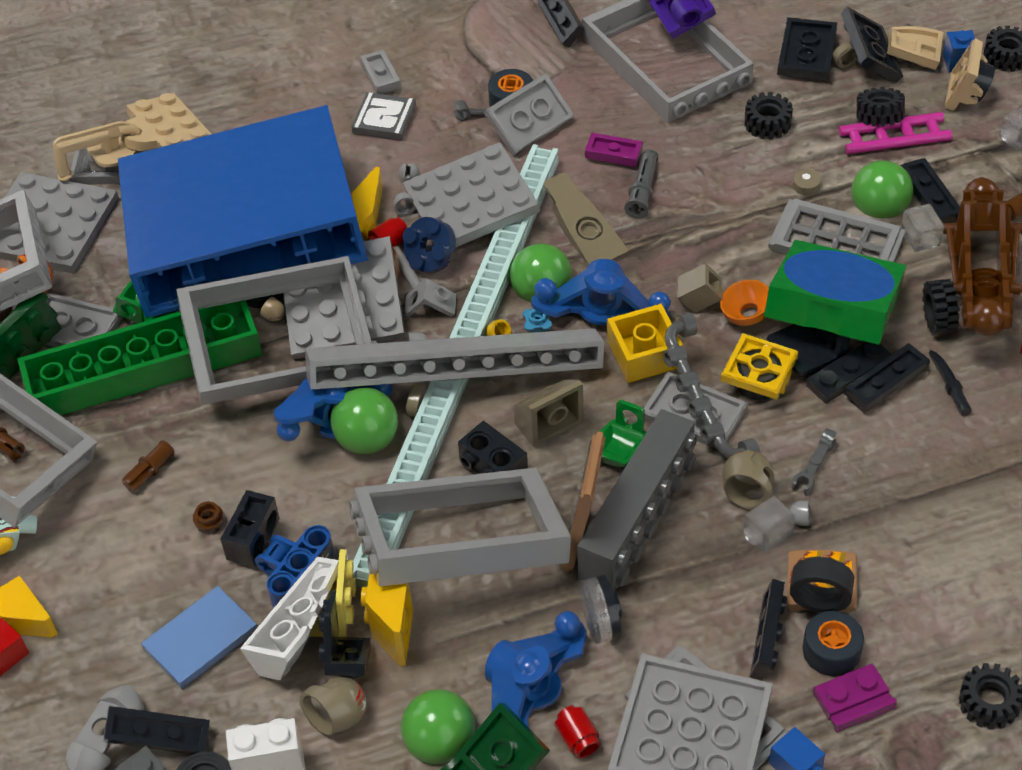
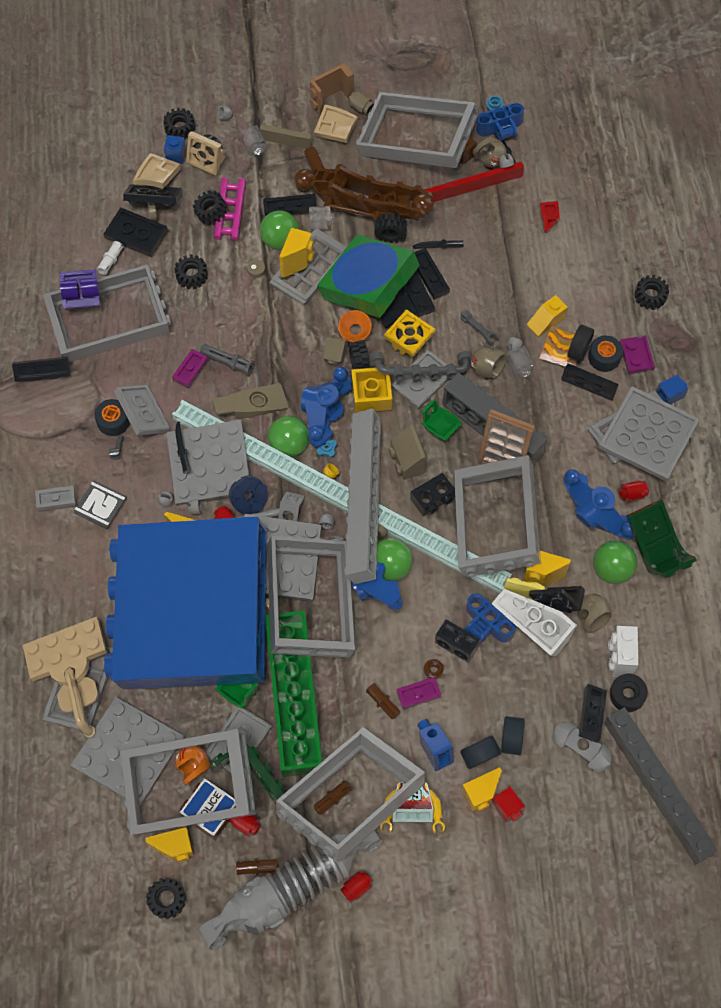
camera: 80 degrees left, 15 degrees up
medium blue tile [141,586,258,689] -> none
clear piece [579,575,622,644] -> none
none -> white pin [96,241,124,275]
none -> black piece [175,421,191,474]
none -> yellow slope [279,228,315,277]
none -> black tyre [348,340,370,369]
none -> magenta plate [396,677,441,710]
none -> blue torso [417,719,454,771]
none -> black wheel [460,736,501,769]
none -> black wheel [501,716,525,755]
none -> yellow slope [526,295,568,338]

